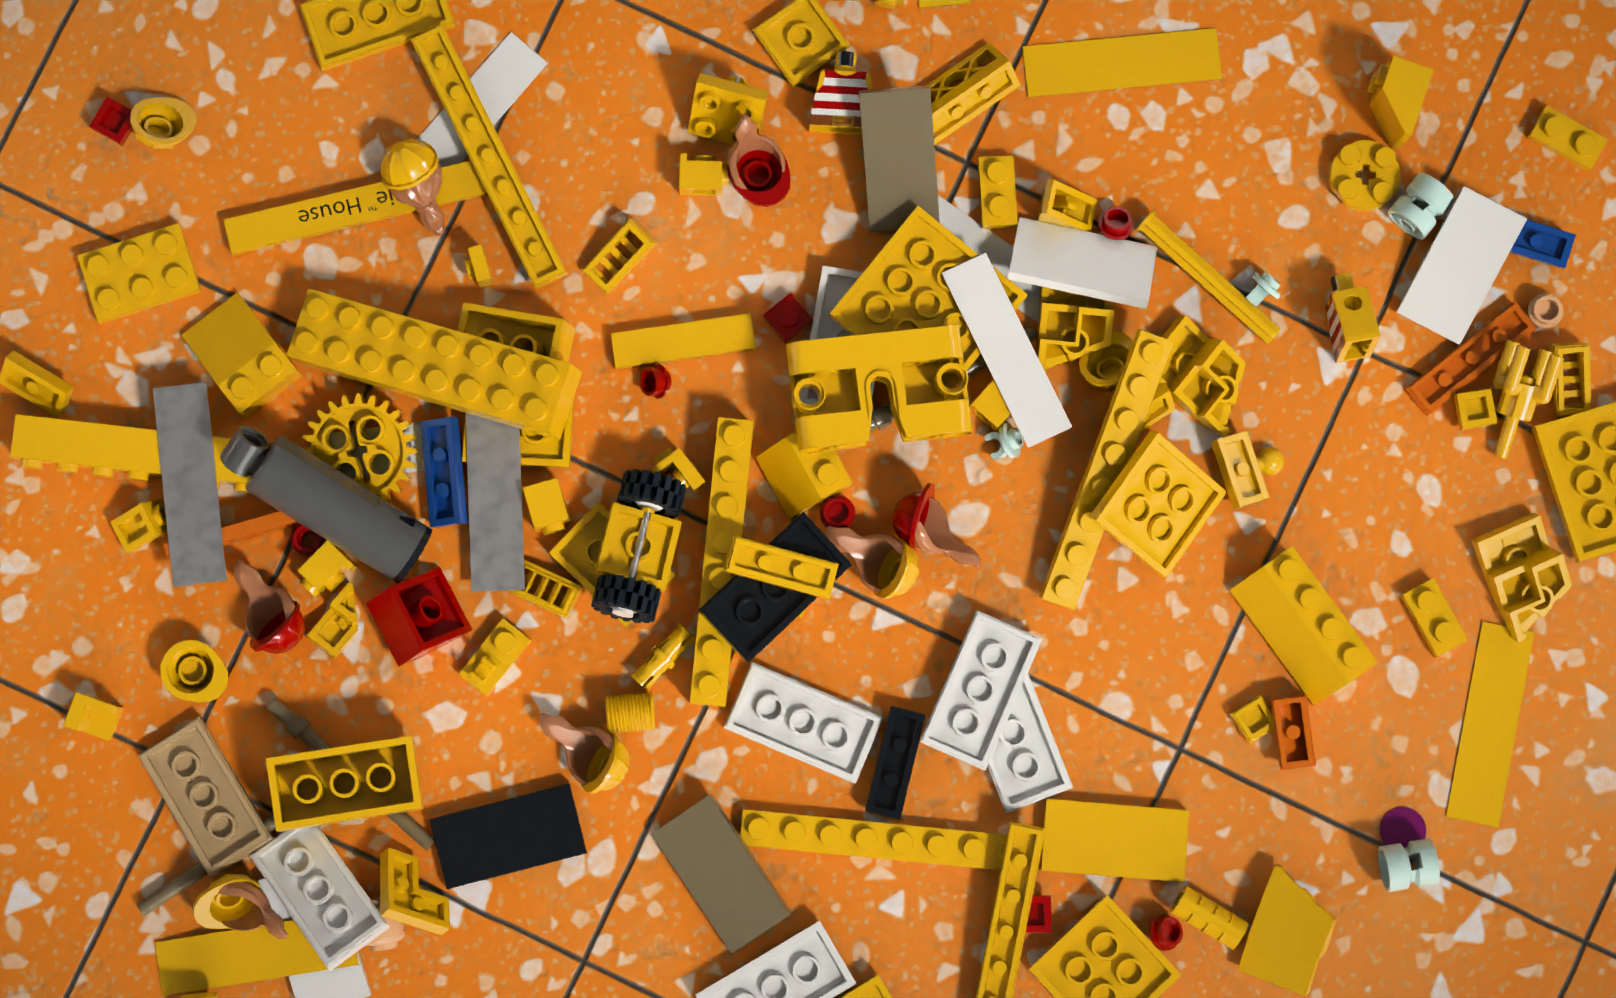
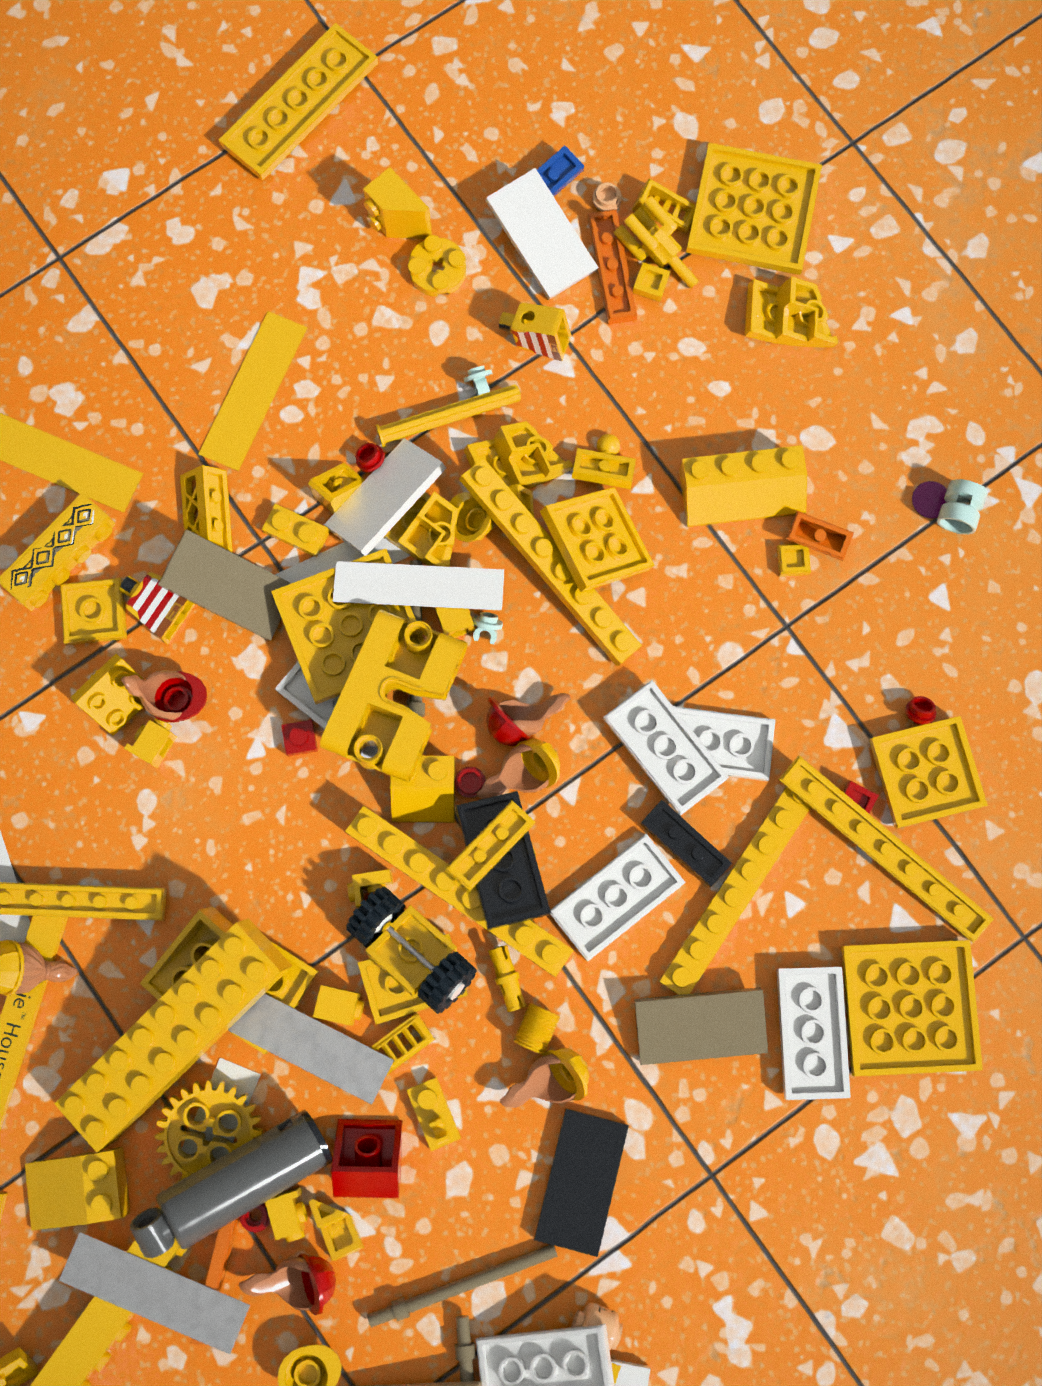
camera: 55 degrees left, 5 degrees down
yellow bracket [110,499,168,554] -> none
yellow brick [266,735,423,832] -> none
yellow plate [380,847,450,935] -> none
blue plate [420,417,468,528] -> none
yellow plate [464,244,494,288] -> none
yellow slope [582,218,658,294] -> none
yellow tile [611,313,756,370] -> none
red plate [639,364,672,399] -> none
yellow tile [1040,799,1189,882] -> none
yellow axle [1170,885,1249,950] -> none
yellow slope [1238,864,1336,996] -> none
light aqua wheel [1388,172,1455,240] -> none
yellow plate [1400,578,1468,658] -> none
yellow sticker [1446,621,1534,828] -> none
yellow plate [1527,105,1608,172] -> none

